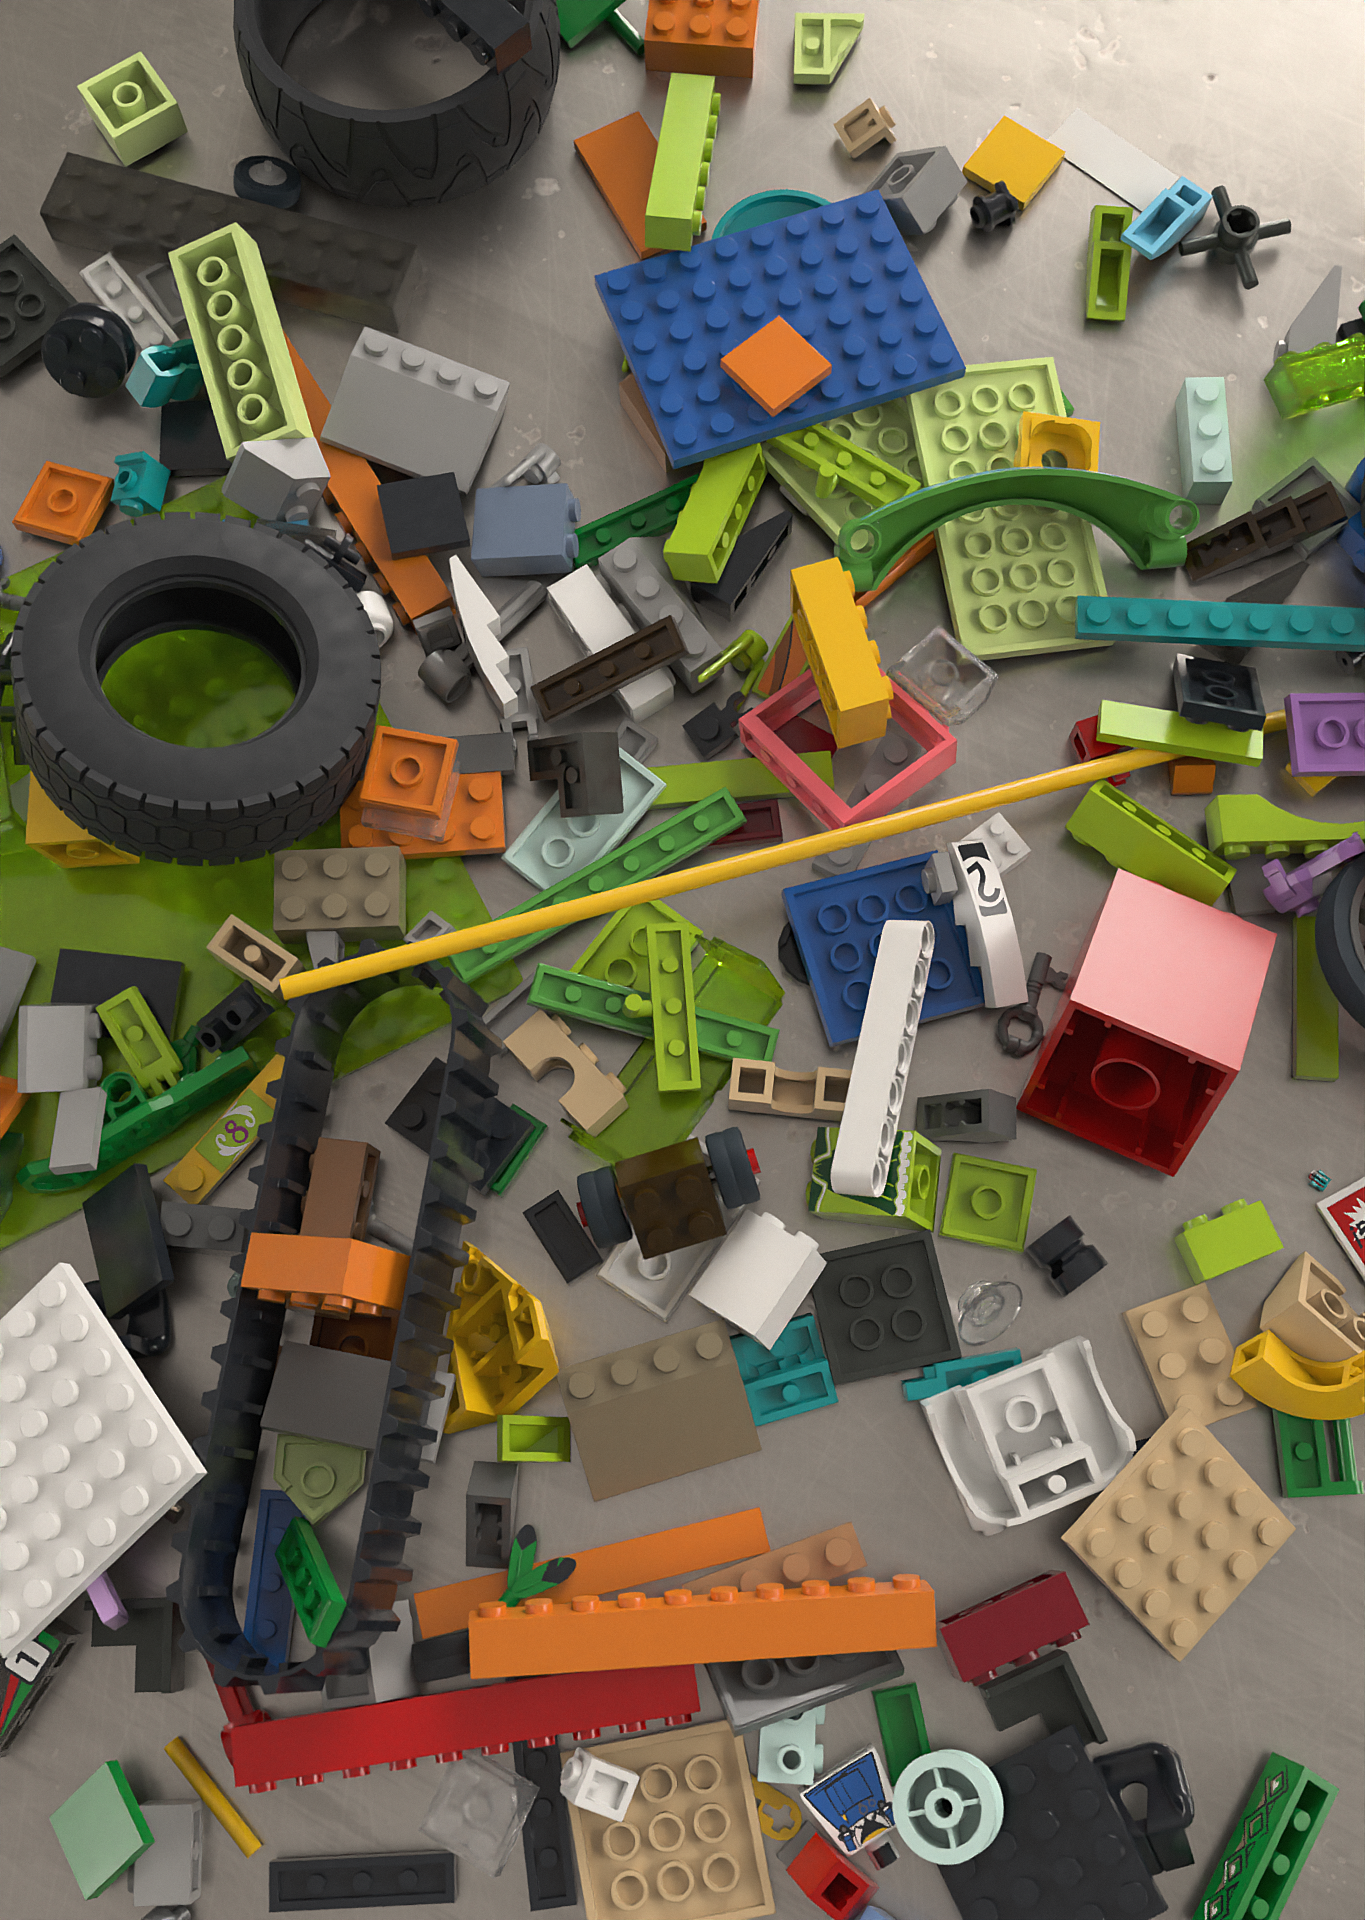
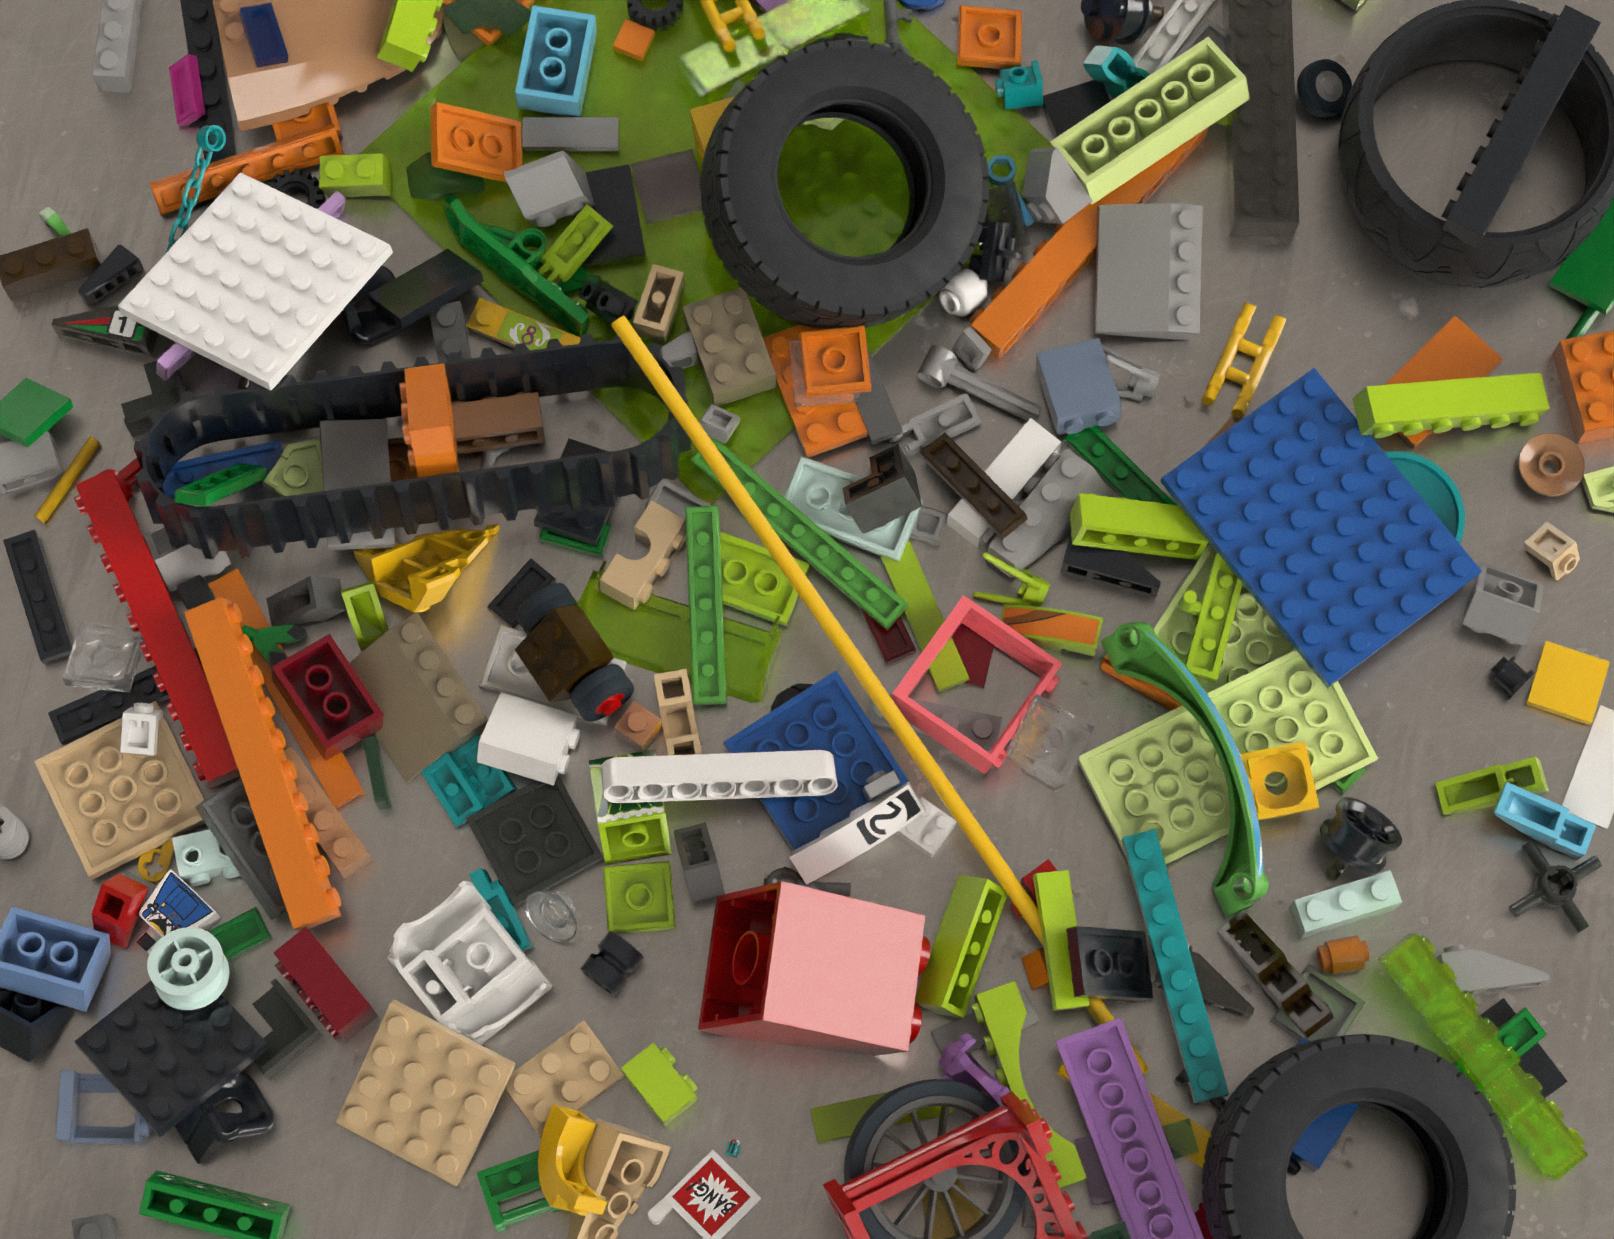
camera: 70 degrees right, 0 degrees up
light grey tile [49,1087,107,1175] -> none
black tile [377,472,470,560] -> none
white slope [449,555,518,719] -> none
lime plate [622,922,701,1093] -> none
black plate [682,691,753,760] -> none
orange tile [721,316,832,417] -> none
yellow brick [790,557,894,749] -> none
none -> dark red brick [272,634,384,761]
none -> clear green tile [363,736,392,810]
none -> nougat brick [614,701,663,751]
none -> tile [631,149,702,224]
none -> yellow piece [1201,302,1286,419]
none -> orange brick [1316,935,1370,975]
none -> black wheel [1320,797,1402,880]
none -> medium nougat dish [1518,433,1585,496]

